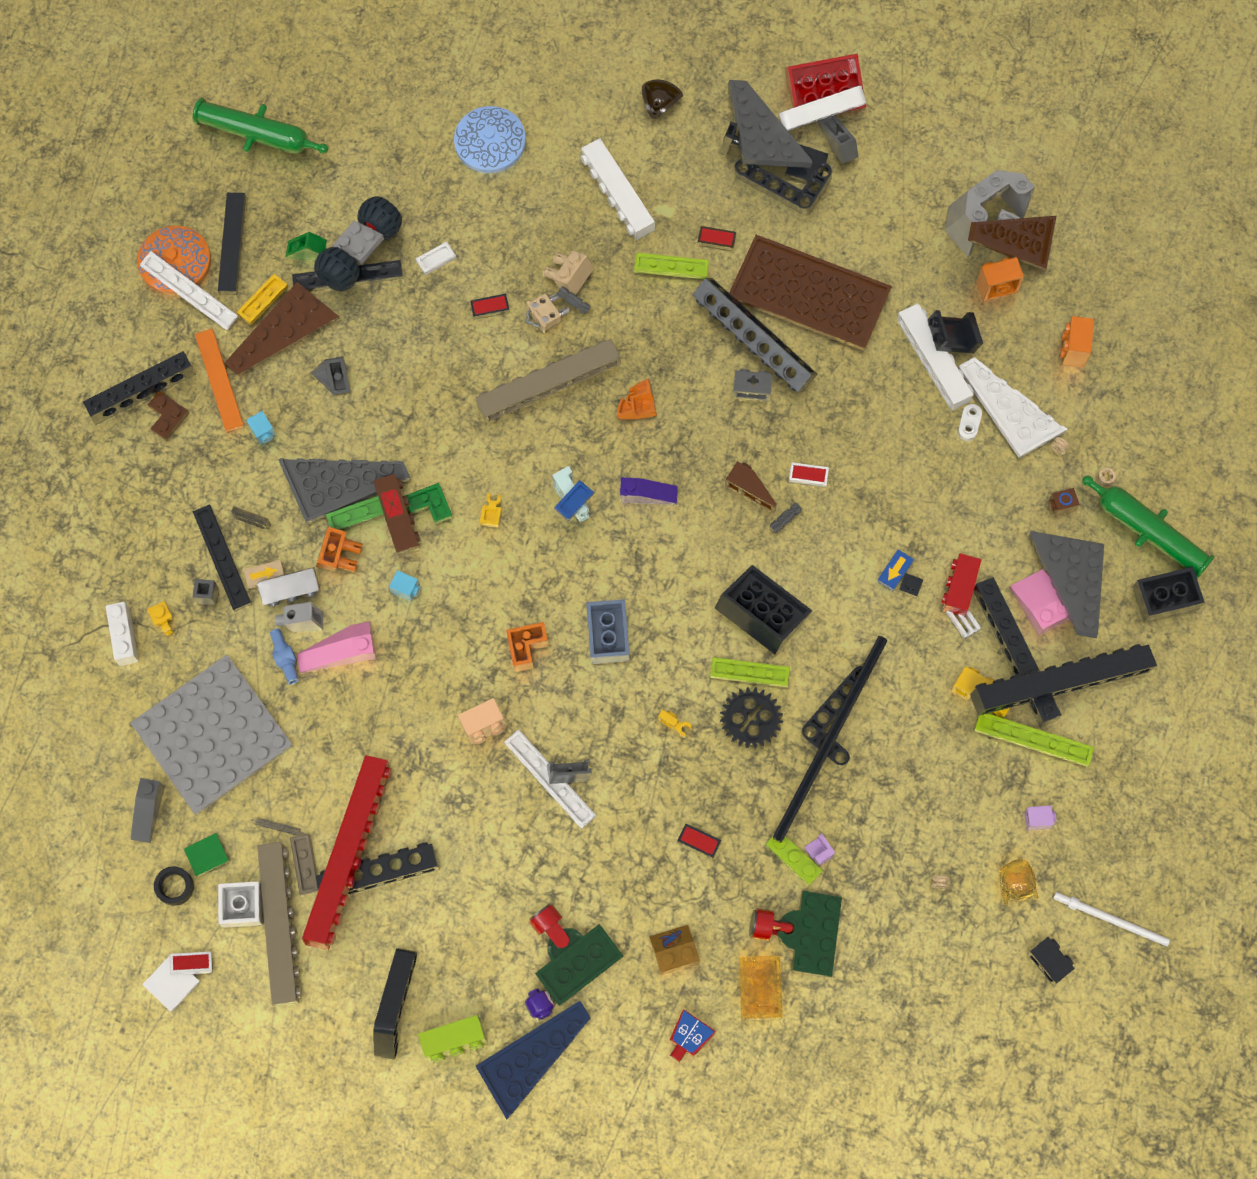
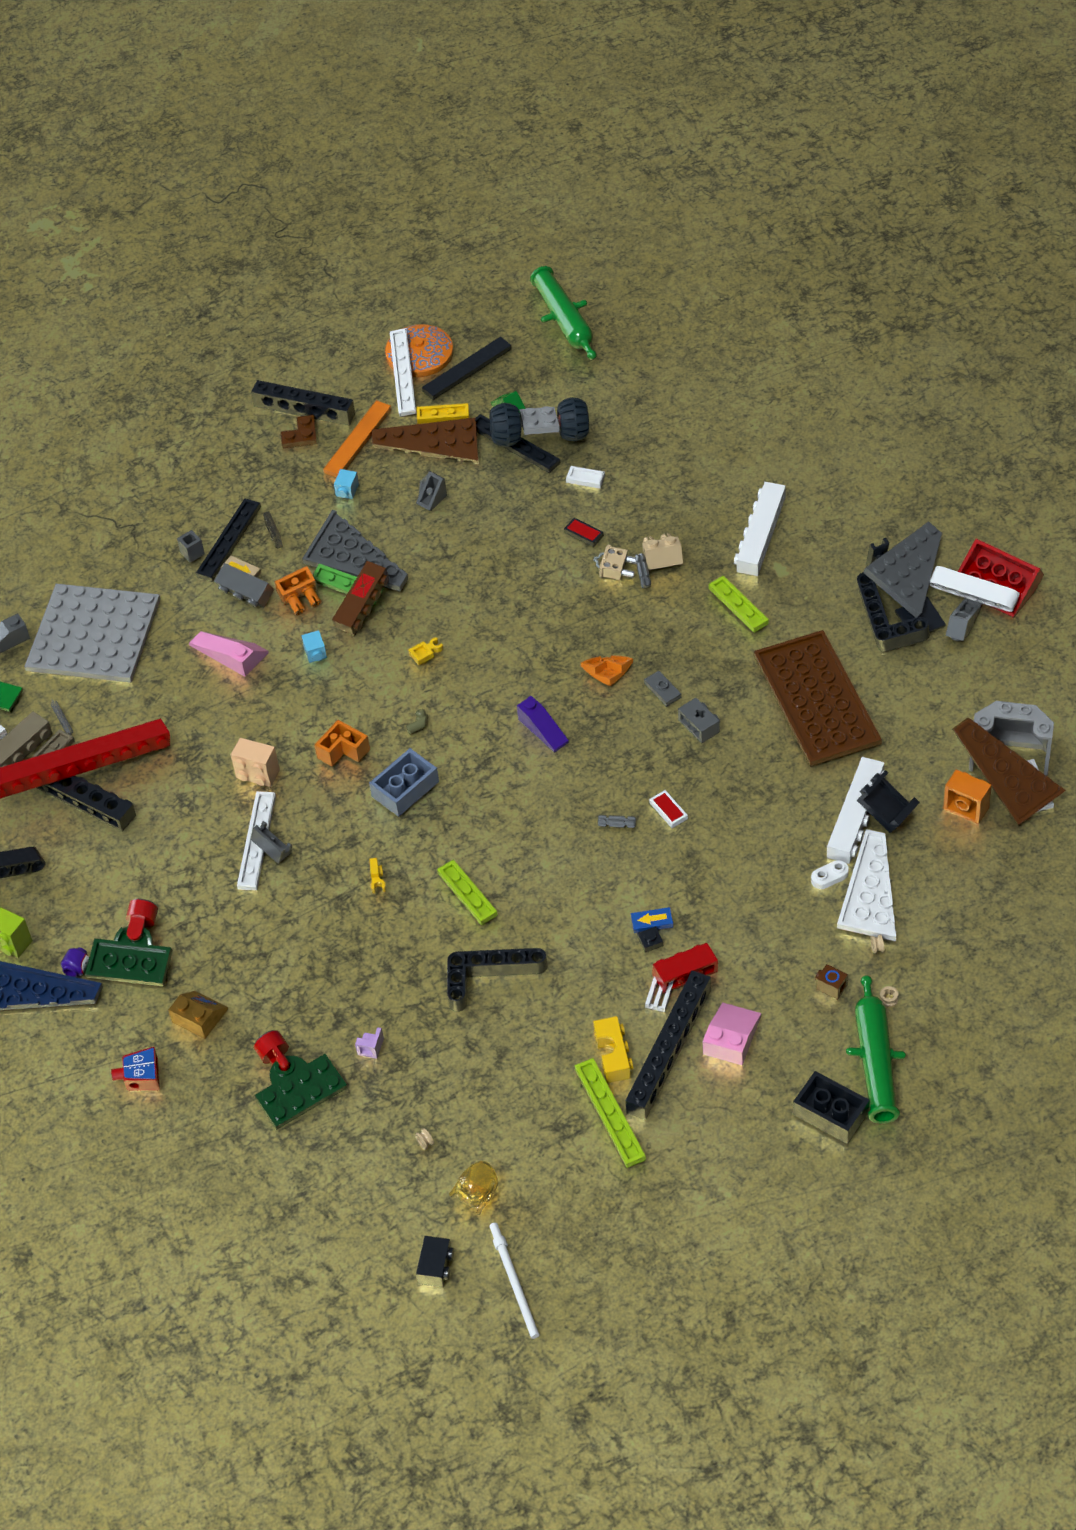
camera: 50 degrees right, 20 degrees down
white brick [106,602,139,666] -> none
yellow plate [147,601,173,637] -> none
medium blue pin [270,629,299,685] -> none
light grey torso [275,602,323,632] -> none
green plate [406,483,453,525] -> none
light blue dish [454,106,526,173] -> none
dark tan brick [476,339,621,423] -> none
light aqua hips [552,466,590,523] -> none
blue tile [554,480,594,521] -> none
dark brown hat [642,79,683,119] -> none
red tile [677,824,722,859] -> none
brick [693,278,818,392] -> none
tile [697,226,736,251] -> none
black slope [715,565,813,654] -> none
black gear [720,687,783,750] -> none
reddish brown slope [725,461,777,513] -> none
clear yellow brick [738,956,783,1021] -> none
lime plate [765,836,823,886] -> none
black axle [773,636,887,843] -> none
black brick [970,644,1157,716] -> none
lavender brick [1024,805,1056,831] -> none
dark grey wing [1029,531,1104,638] -> none
orange brick [1060,316,1094,368] -> none
none -> olive arm [406,709,428,734]
none -> dark grey plate [644,671,682,707]

